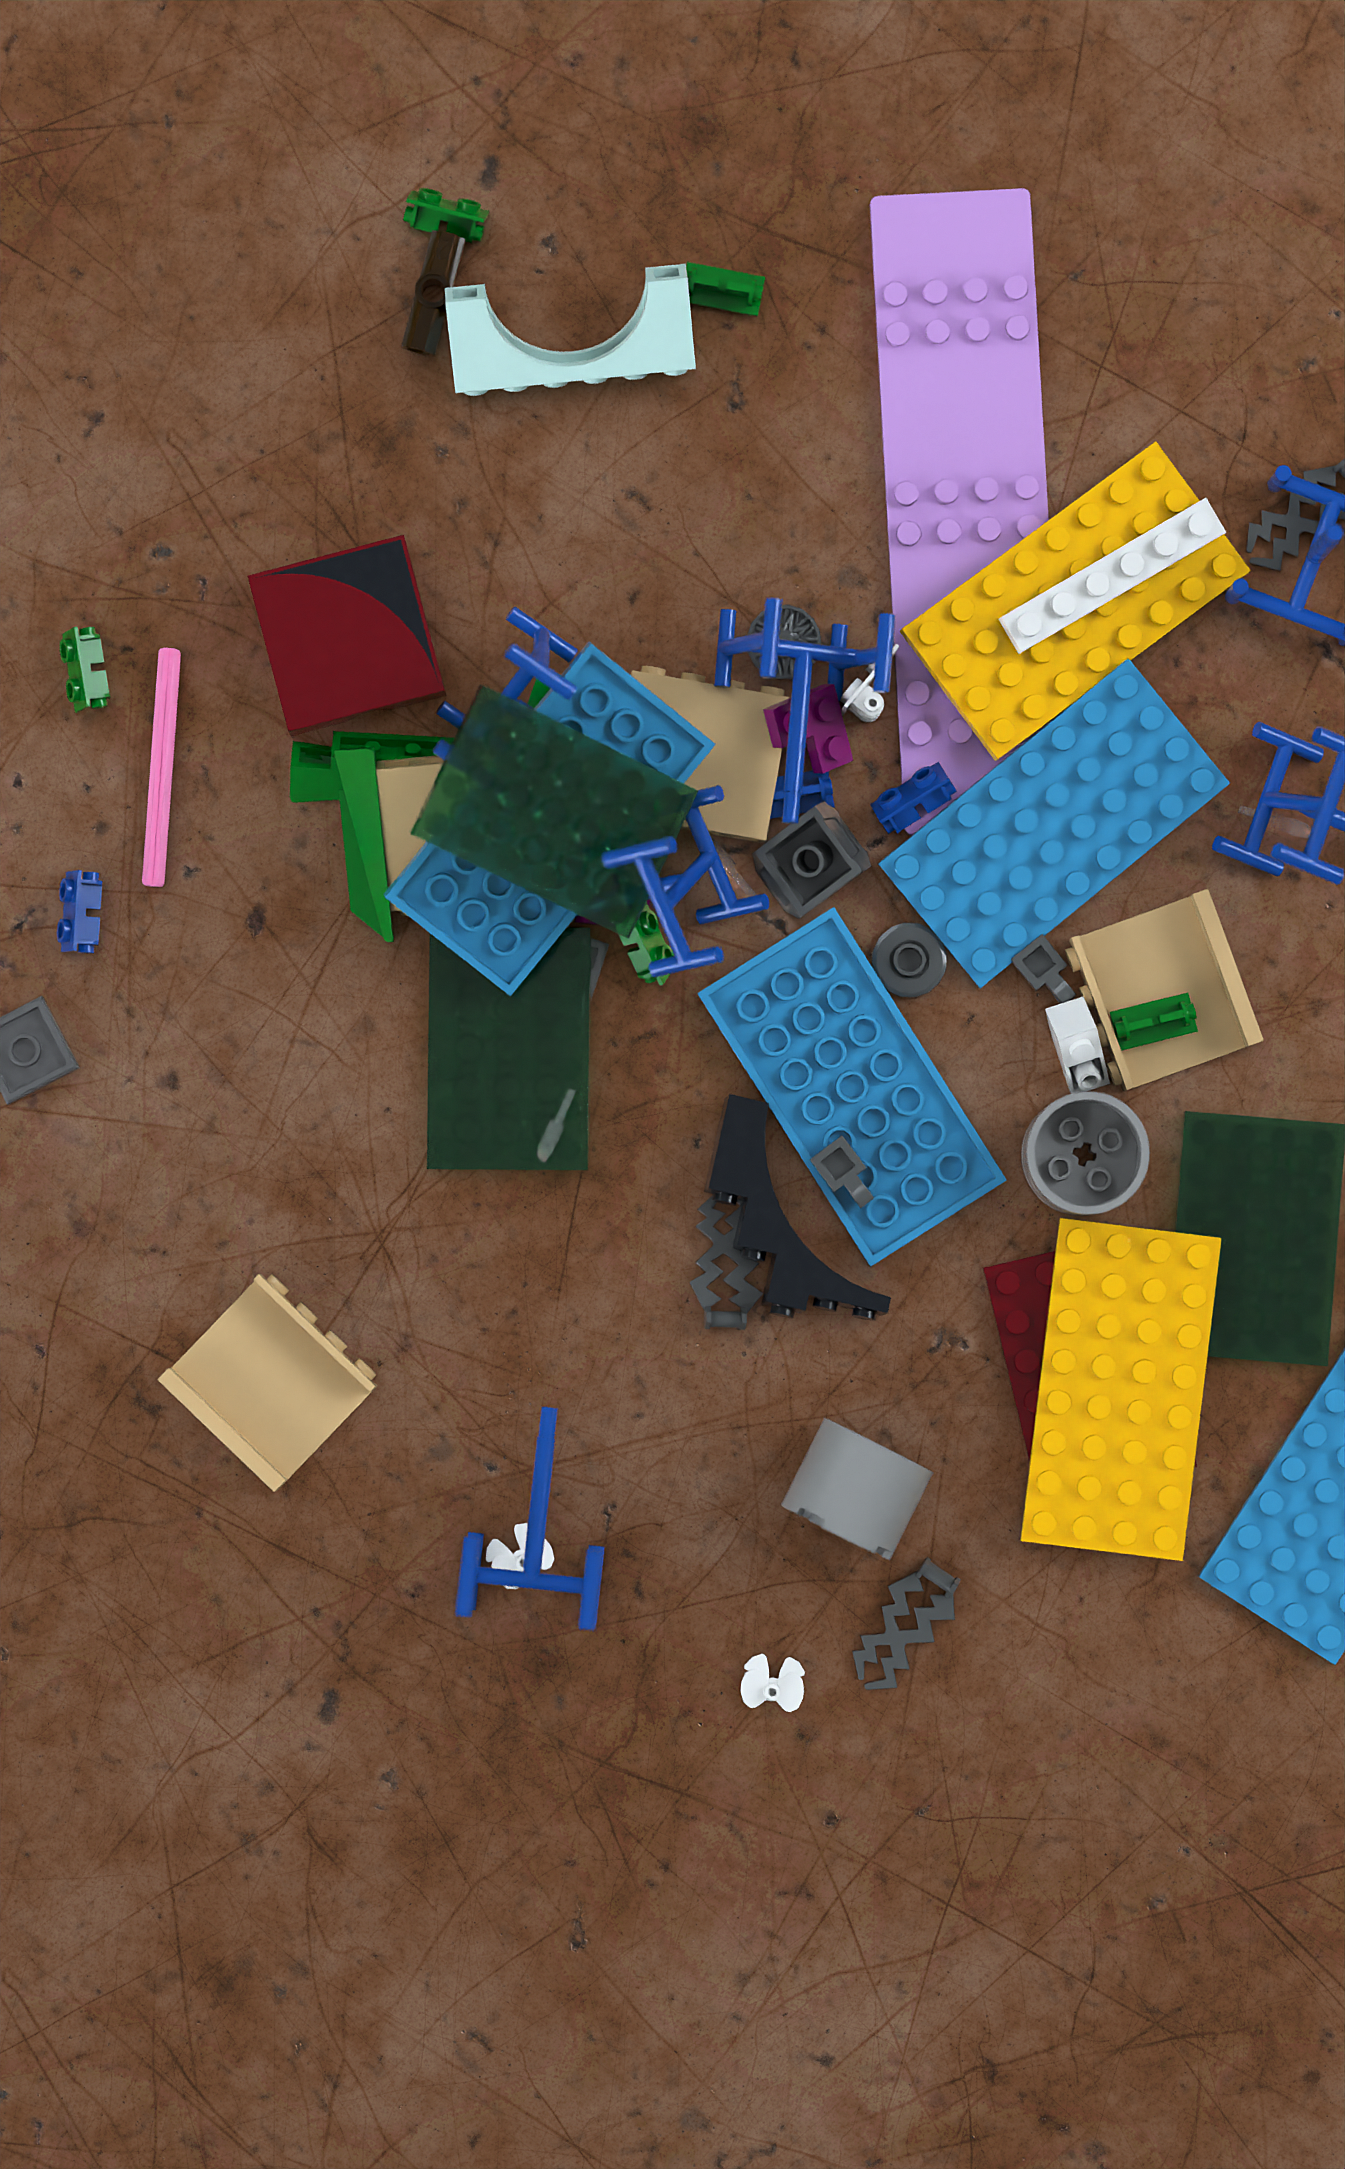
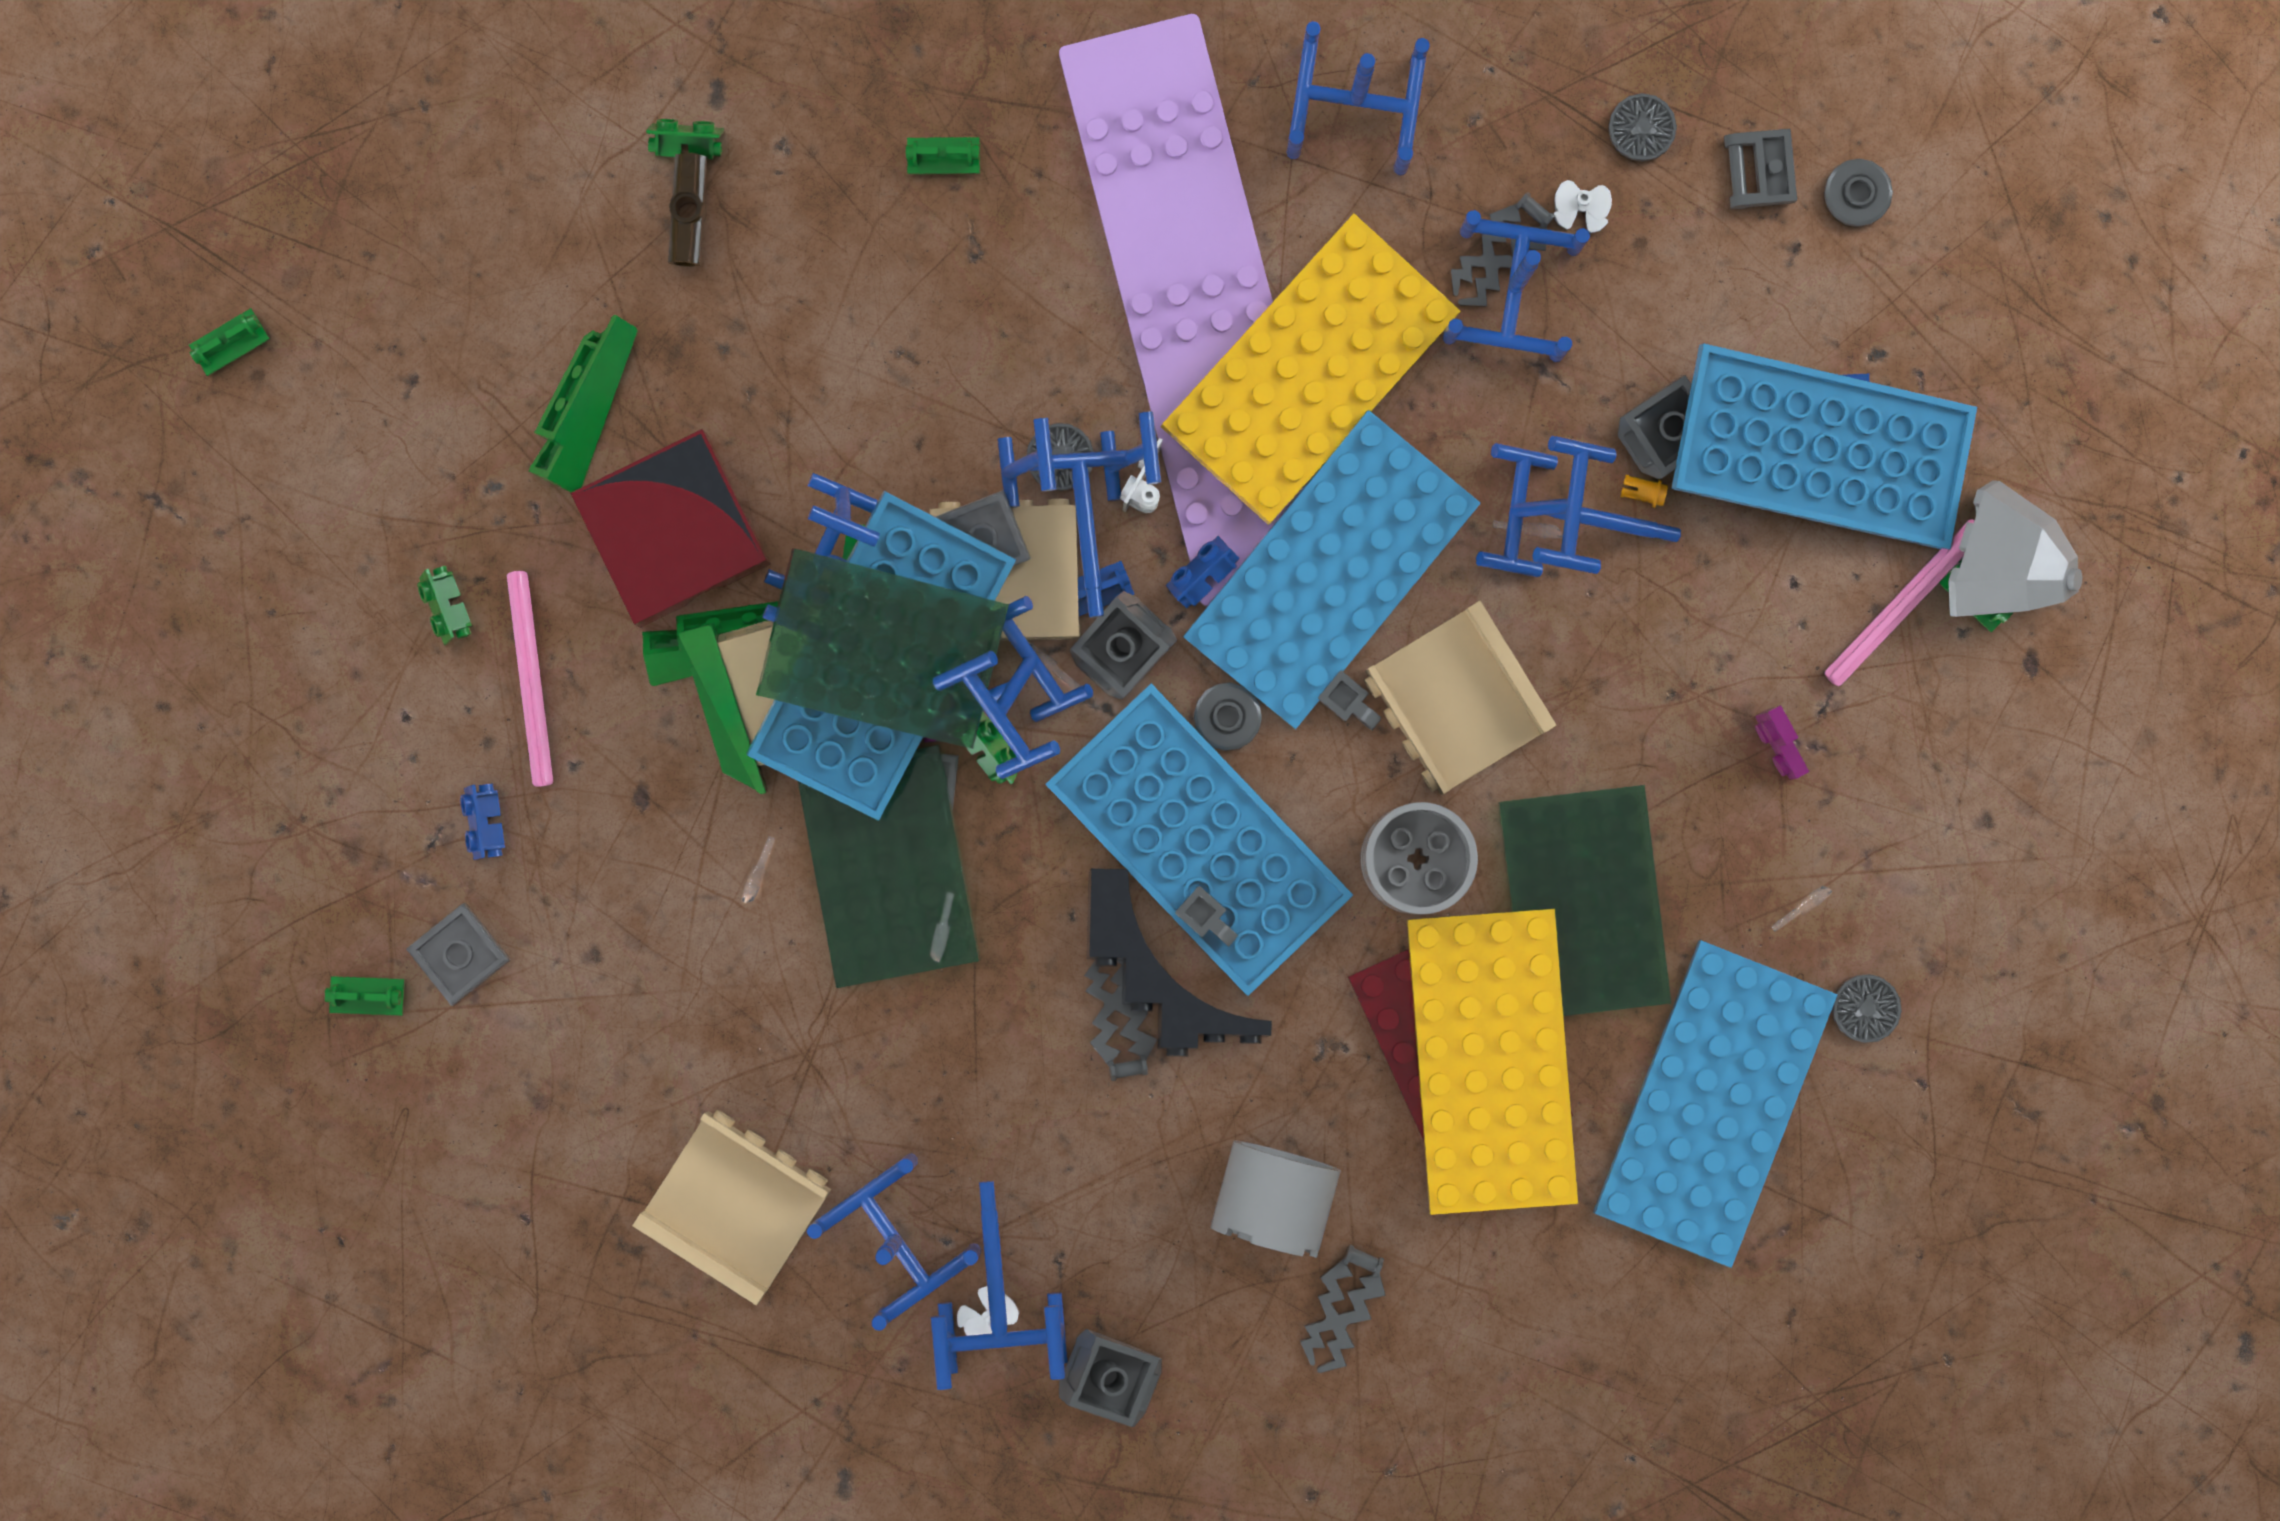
camera: 10 degrees left, 0 degrees up
light aqua arch [445,264,696,396] -> none
white piece [741,1654,805,1712] -> none
magenta plate [763,684,854,773] -> none
white plate [998,498,1226,654] -> none
white slope [1045,997,1110,1094] -> none
green hinge [1110,993,1198,1051] -> none
none -> green wedge [528,315,638,493]
none -> clear piece [742,836,775,903]
none -> blue piece [807,1154,981,1331]
none -> flat silver tile [935,490,1031,566]
none -> dark grey slope [1059,1329,1162,1427]
none -> blue piece [1286,21,1430,176]

